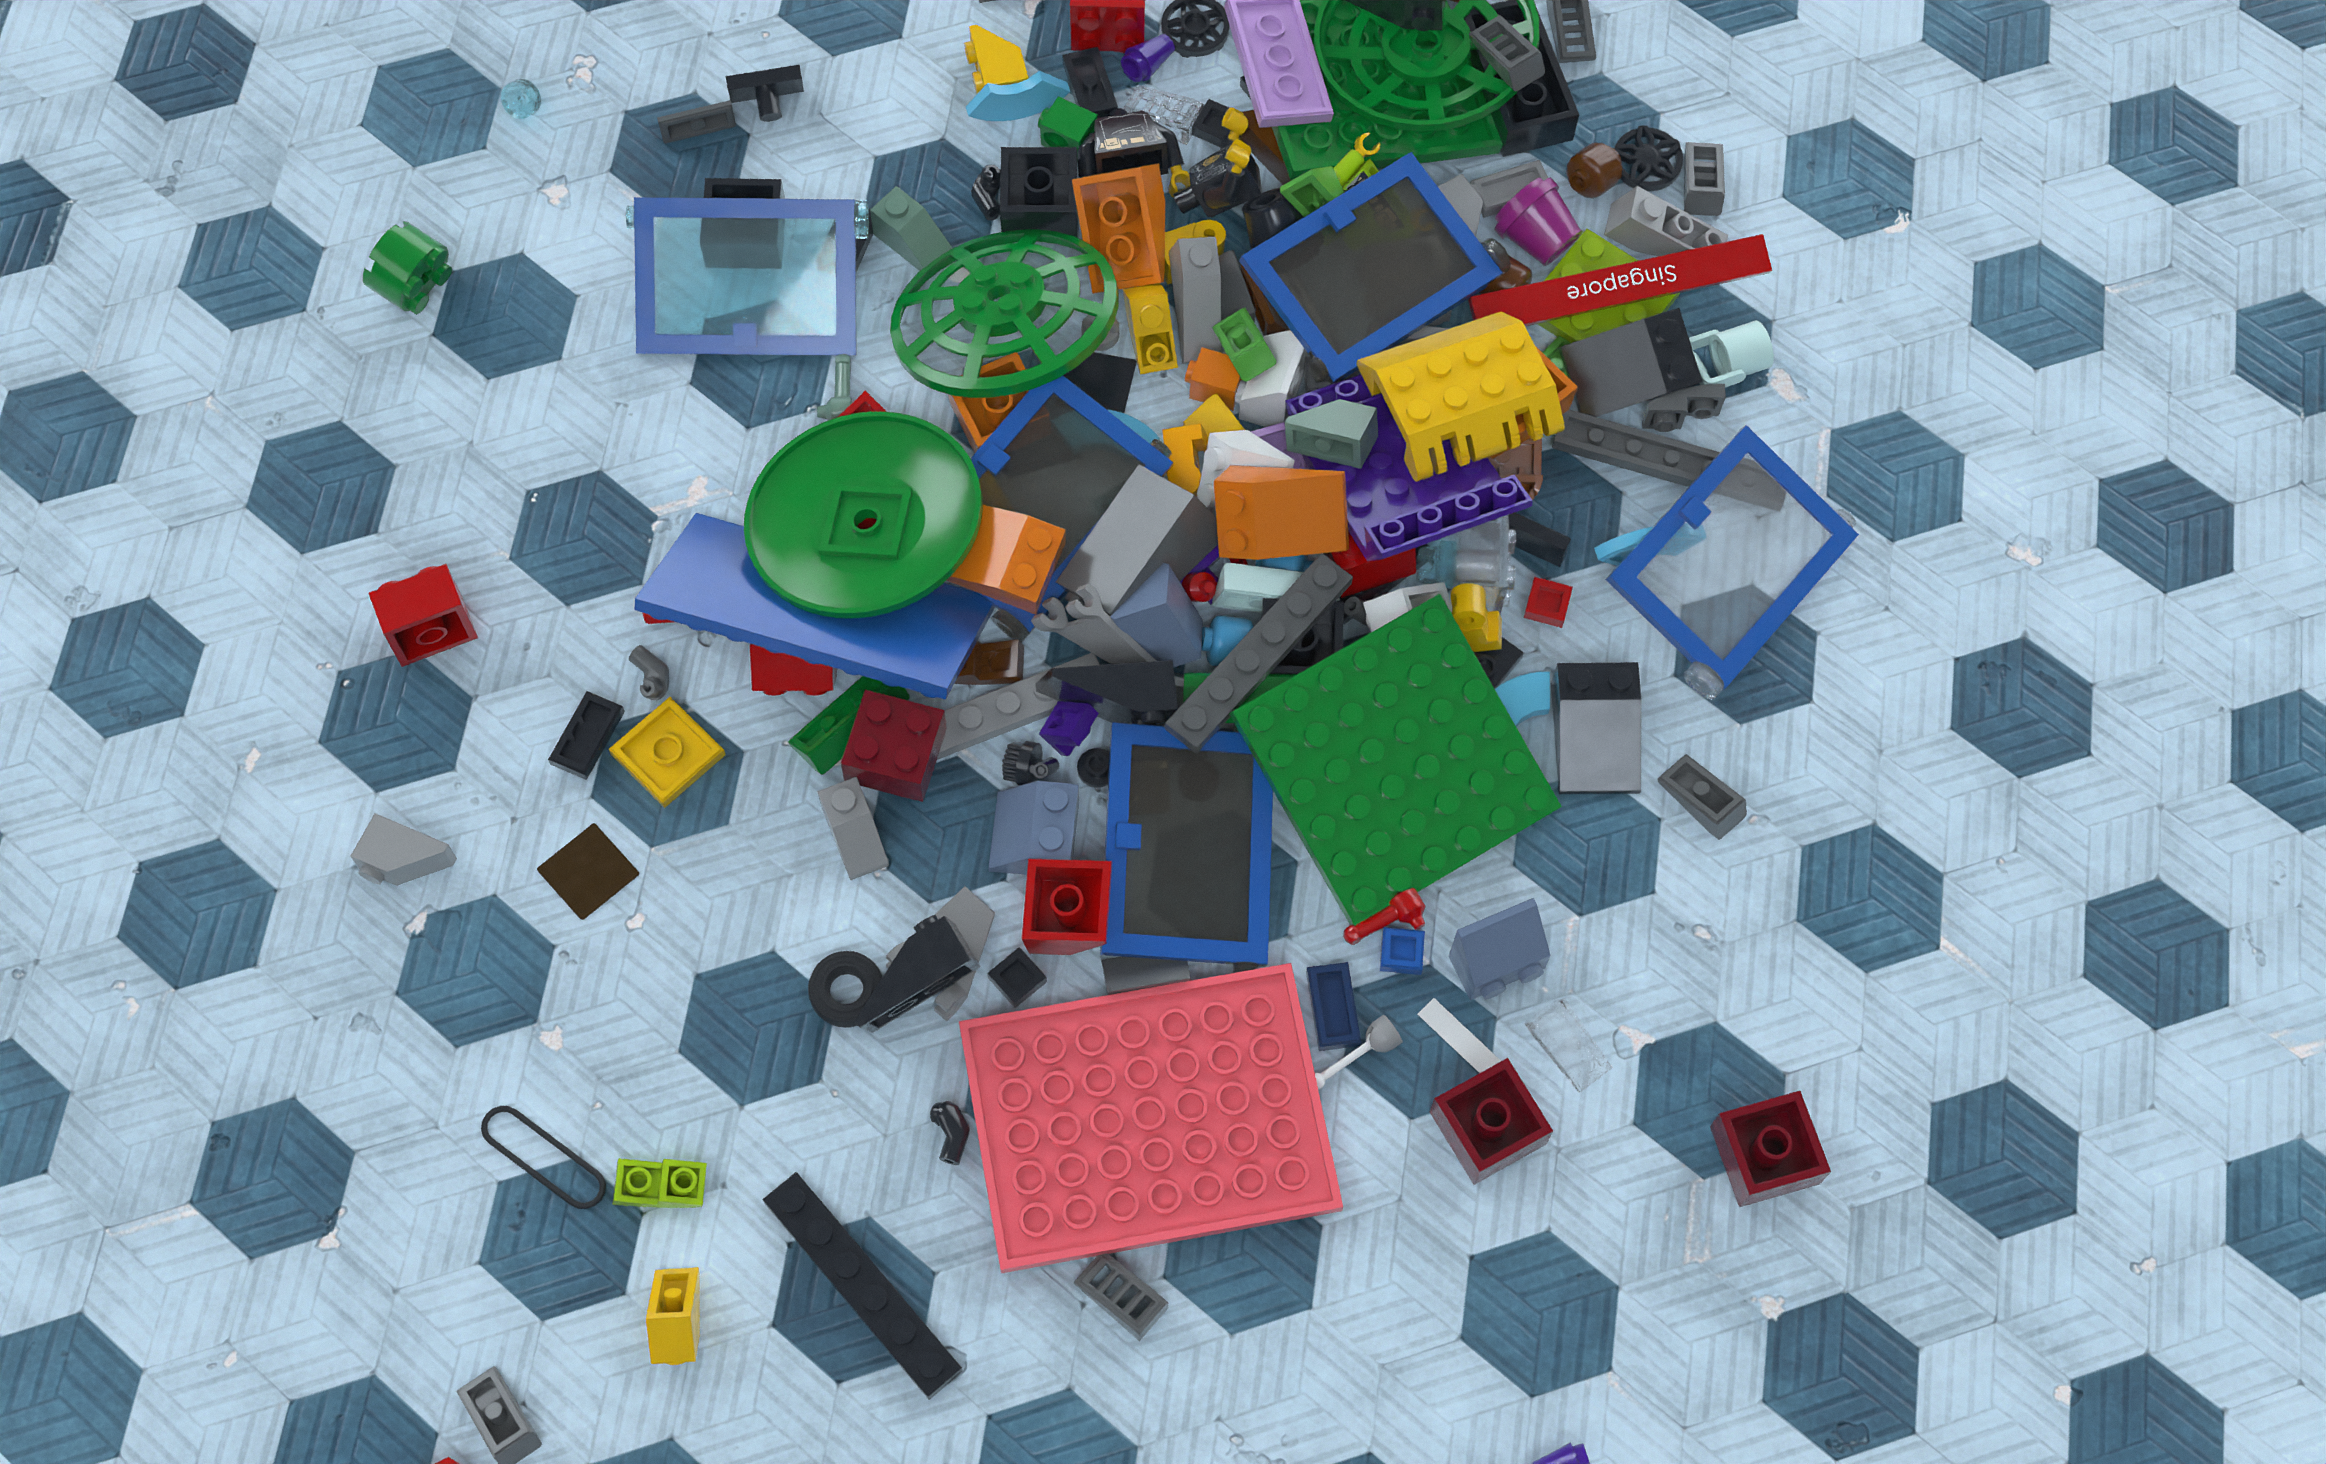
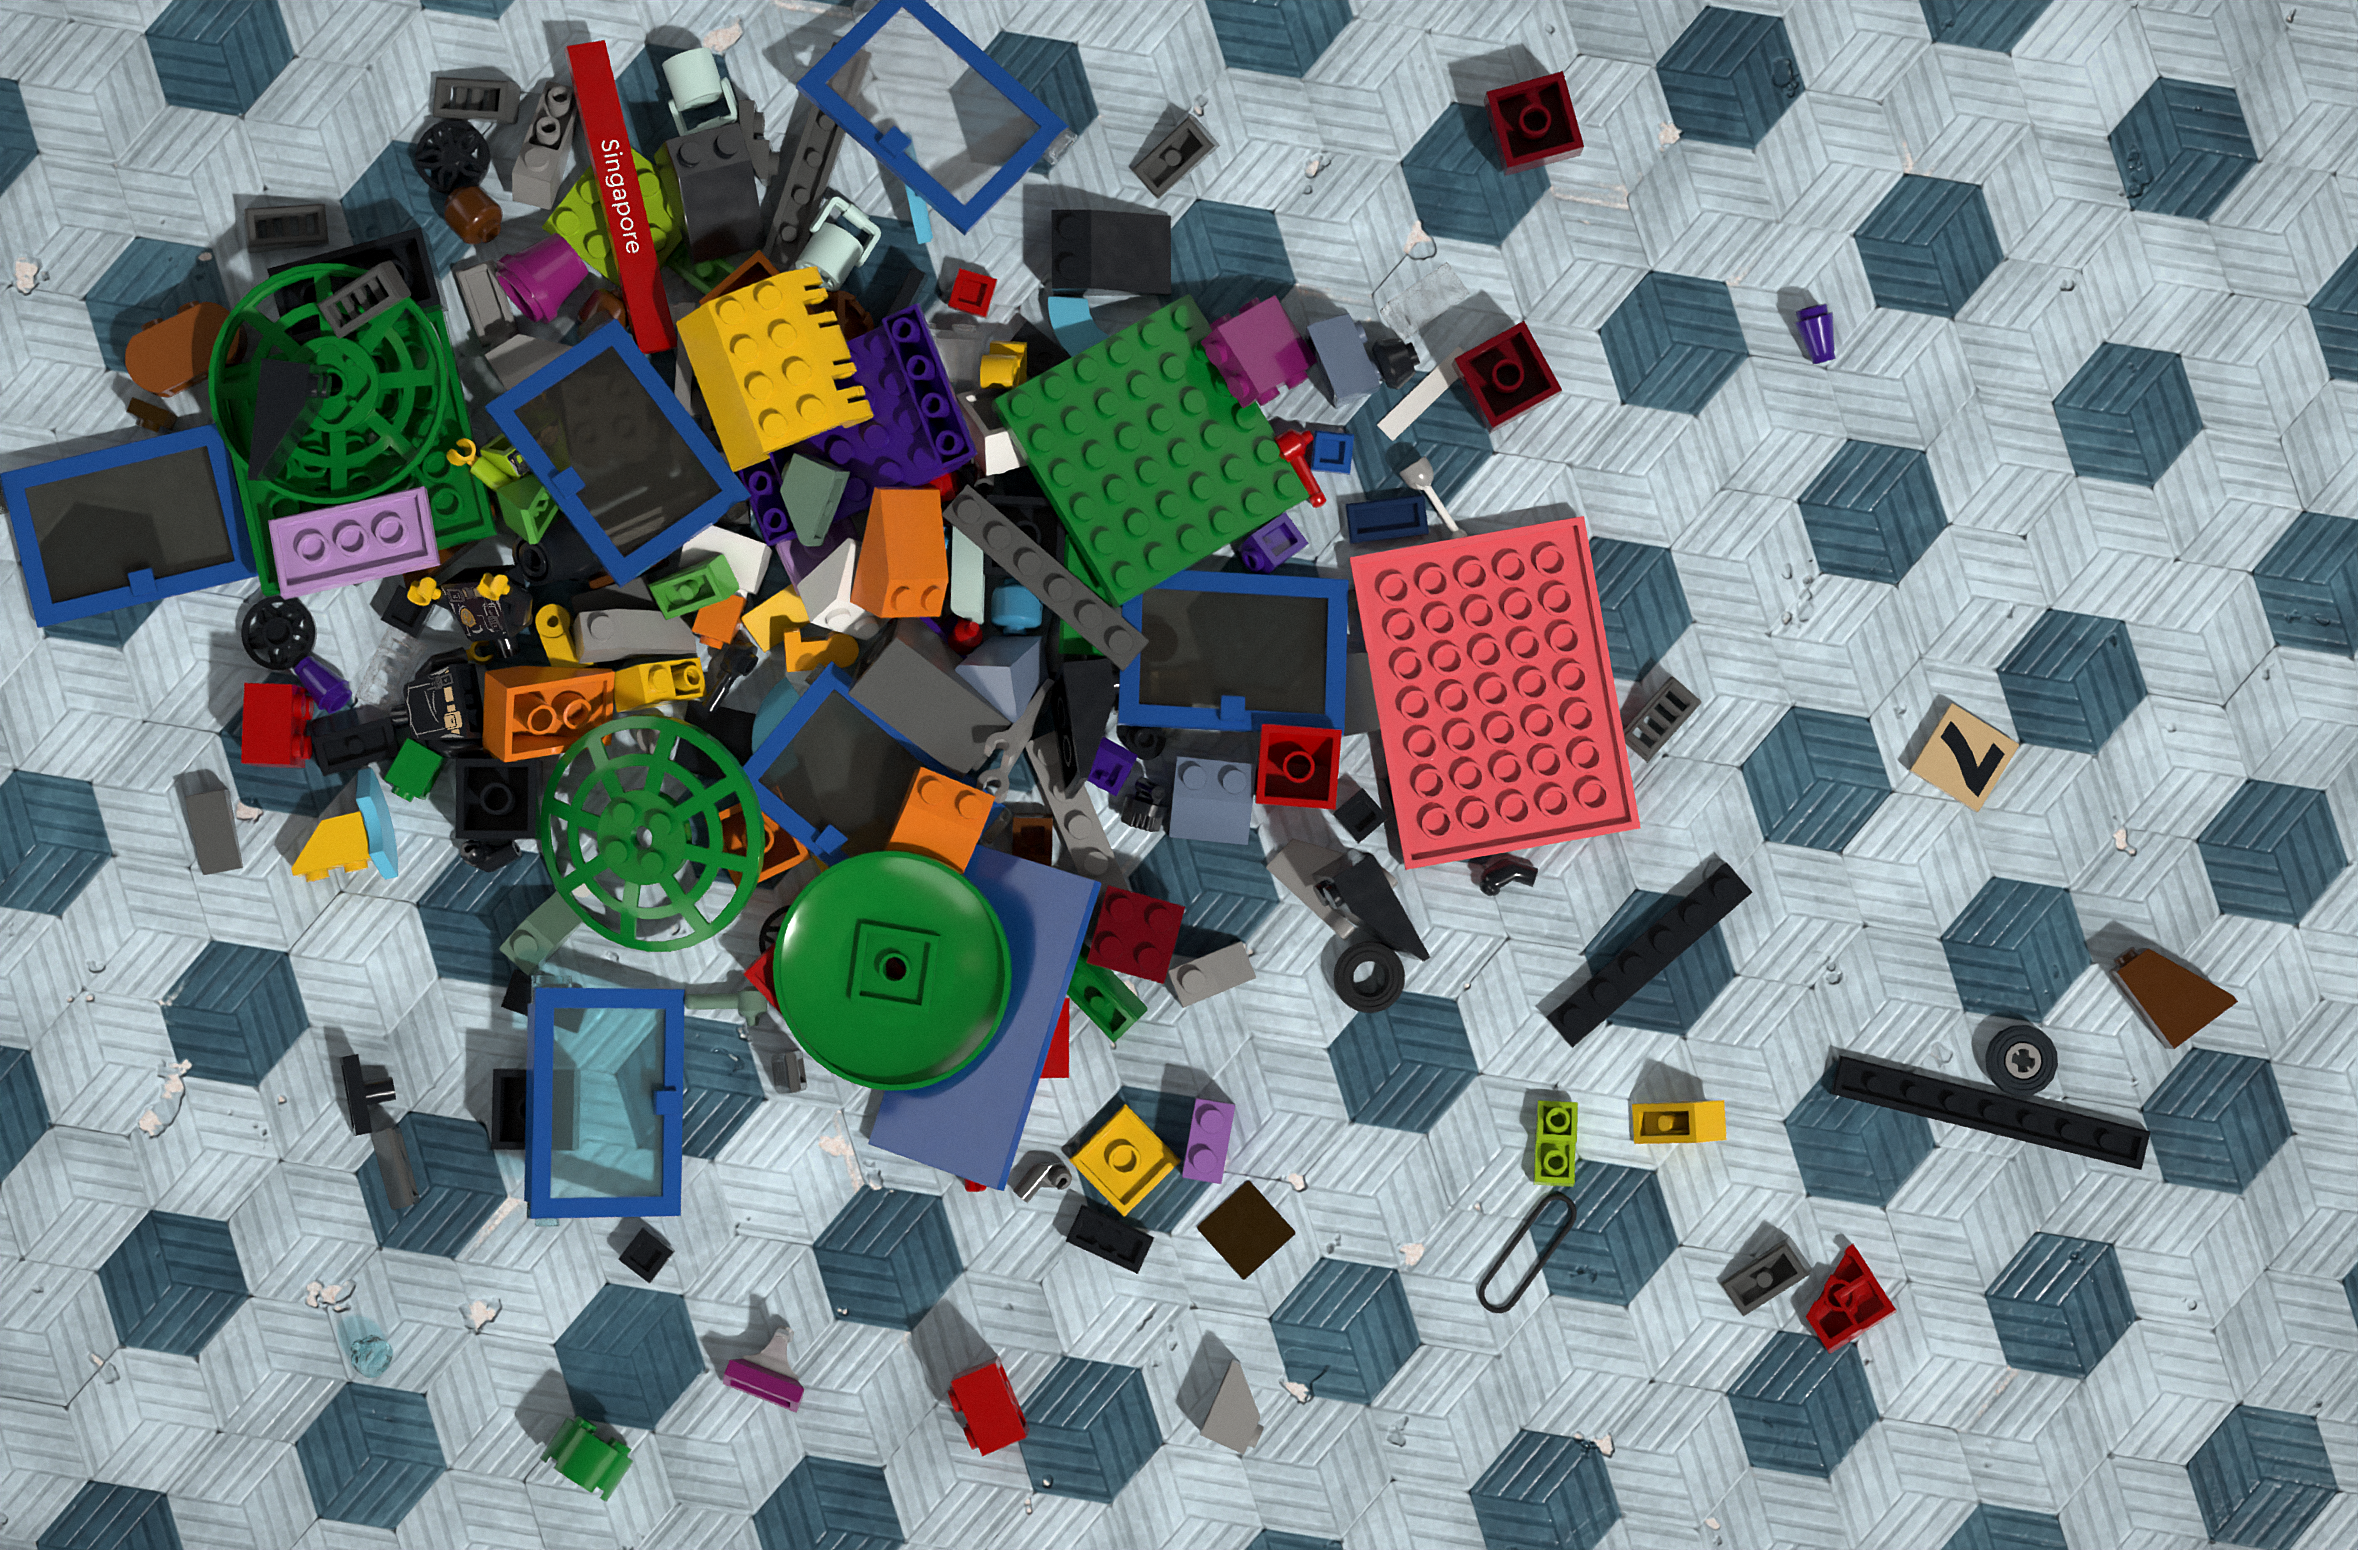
camera: 85 degrees left, 20 degrees up
none -> black plate [618,1227,675,1284]
none -> black plate [702,640,758,713]
none -> magenta piece [723,1325,804,1413]
none -> dark grey slope [771,1051,808,1094]
none -> light aqua piece [795,197,881,292]
none -> medium lavender brick [1182,1097,1236,1184]
none -> magenta brick [1201,295,1318,409]
none -> dark purple bracket [1238,512,1309,575]
none -> black cone [1372,338,1420,390]

